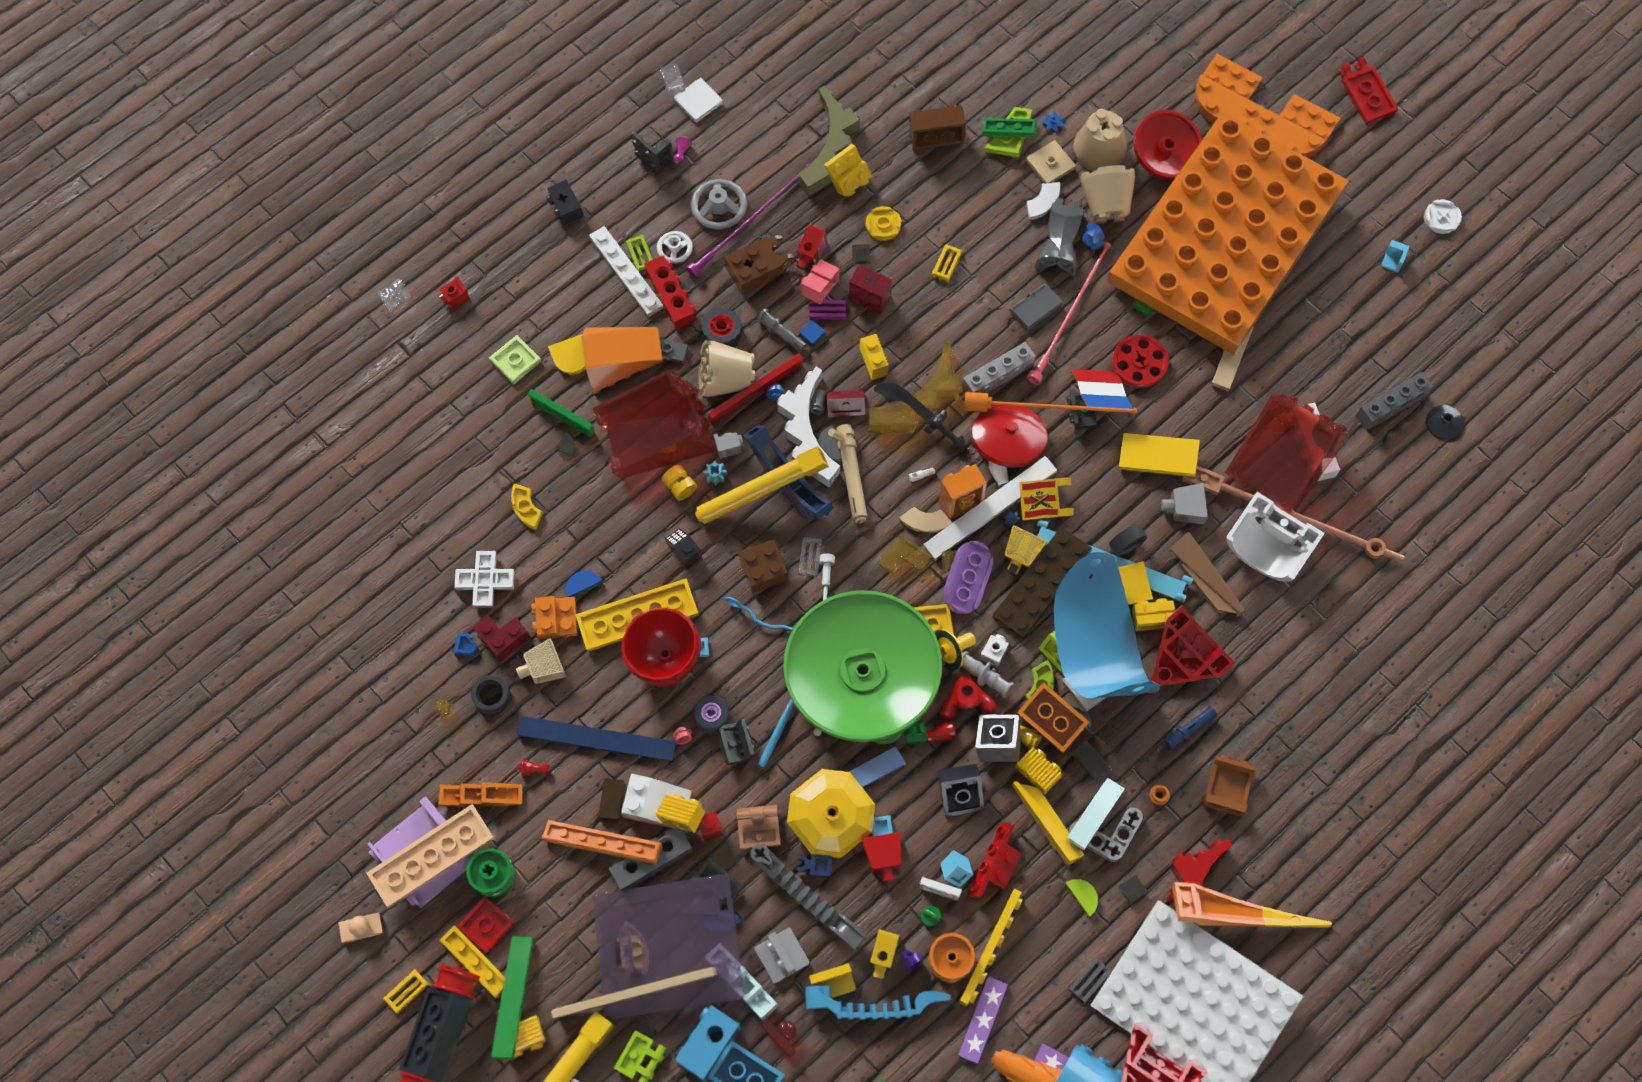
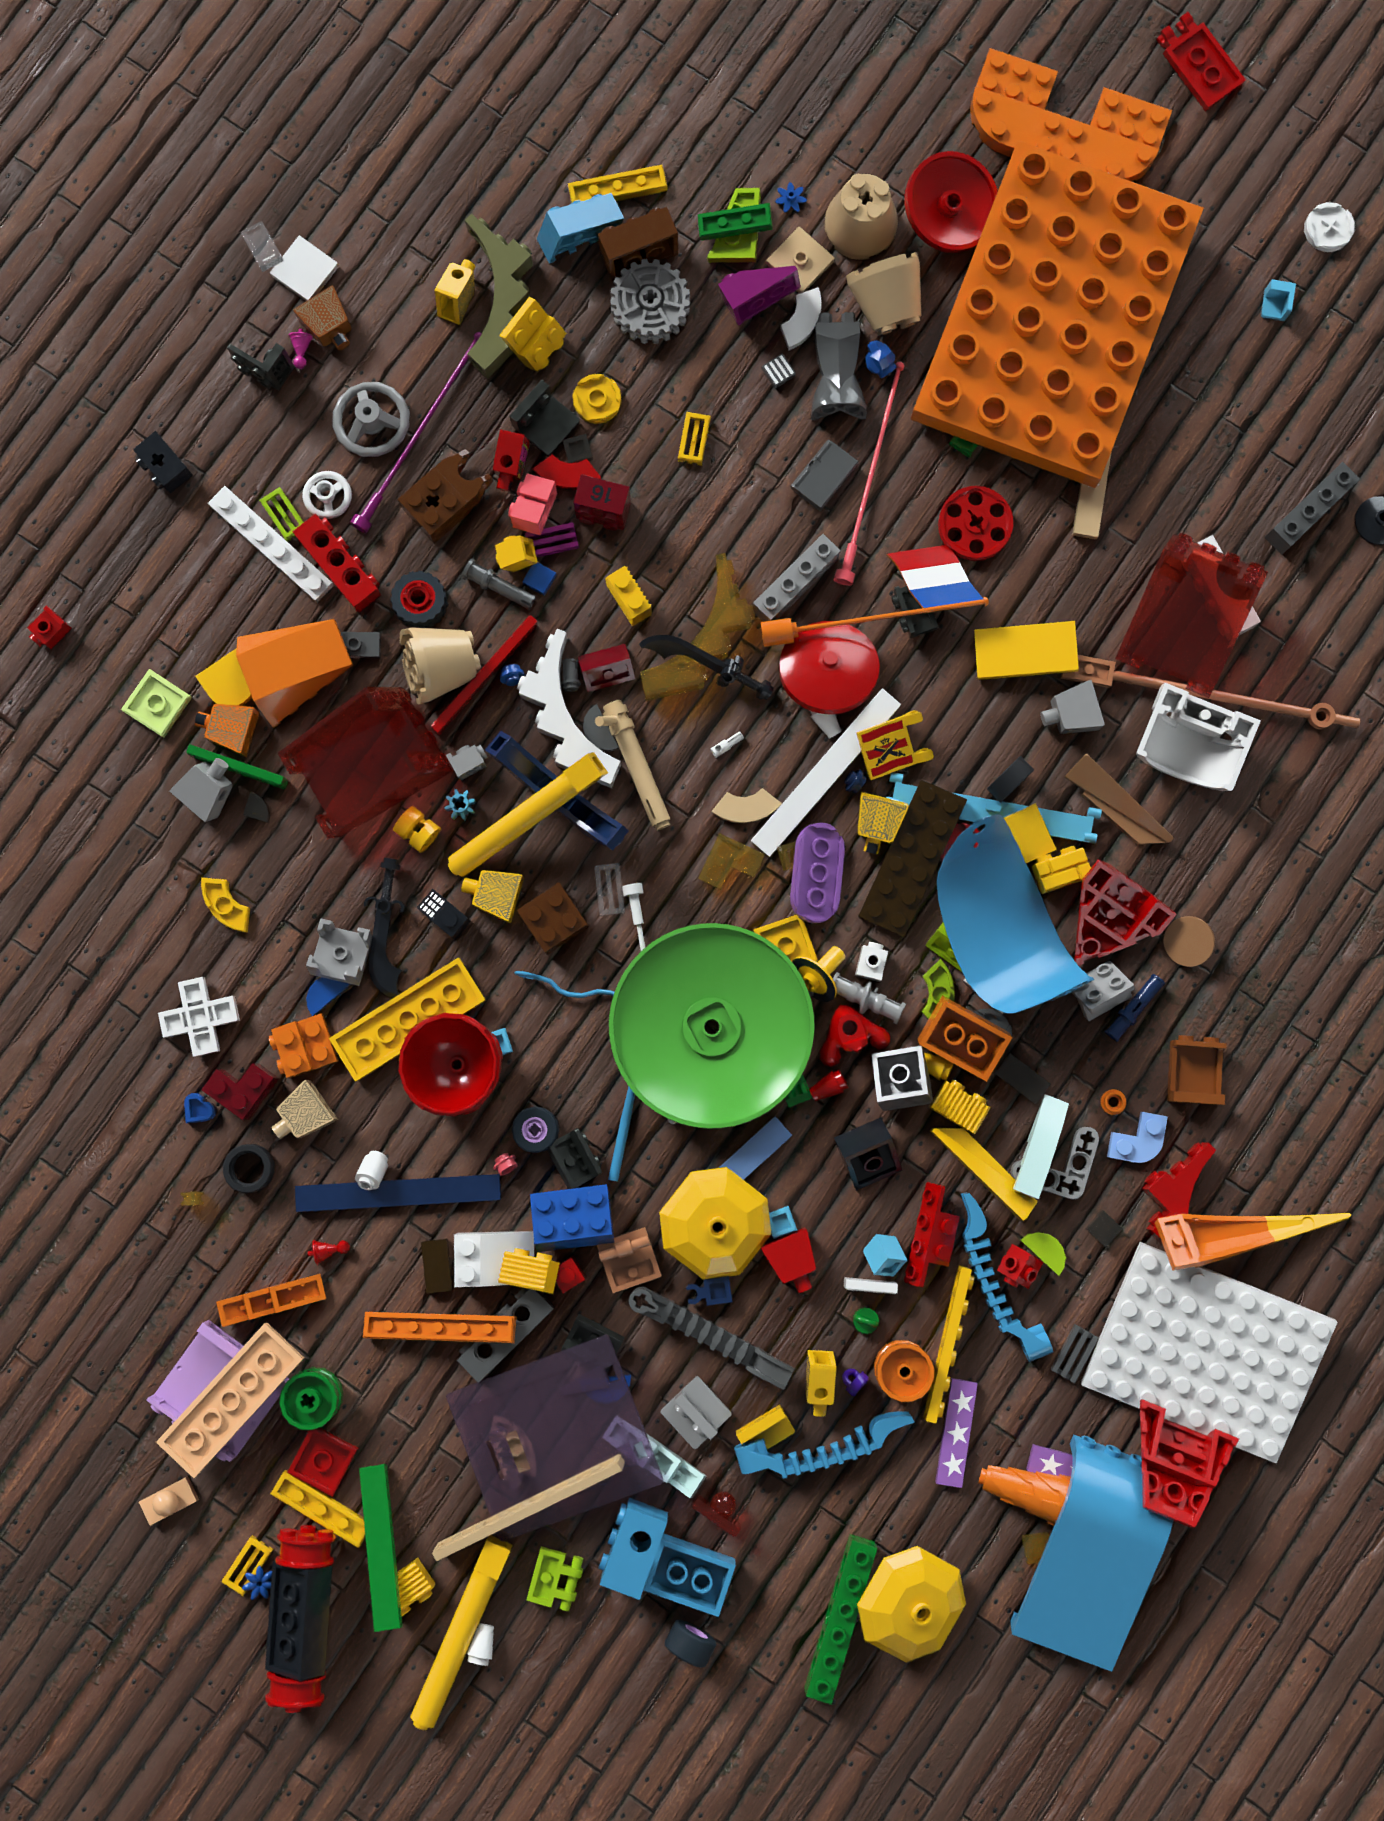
camera: 15 degrees left, 15 degrees up
orange brick [939,464,987,520] -> none
none -> light grey torso [170,758,232,822]
none -> orange torso [195,704,259,757]
none -> blue plant [242,1566,272,1600]
none -> dark orange torso [293,285,352,351]
none -> light grey panel [306,918,372,986]
none -> white brick [355,1151,388,1190]
none -> black sword [364,858,405,998]
none -> yellow torso [434,259,475,325]
none -> yellow torso [461,870,524,923]
none -> yellow brick [495,535,538,572]
none -> pearl dark grey bracket [509,380,580,456]
none -> blue brick [530,1184,615,1252]
none -> red tile [533,454,602,490]
none -> wedge [537,193,624,264]
none -> yellow tile [568,165,667,203]
none -> light grey piece [610,259,690,344]
none -> magenta slope [718,266,801,325]
none -> dark grey tile [762,353,796,389]
none -> dark azure piece [960,1192,1053,1362]
none -> red brick [997,1244,1044,1289]
none -> light grey bracket [1072,961,1135,1021]
none -> light blue plate [1107,1112,1168,1163]
none -> medium nougat piece [1164,916,1215,967]

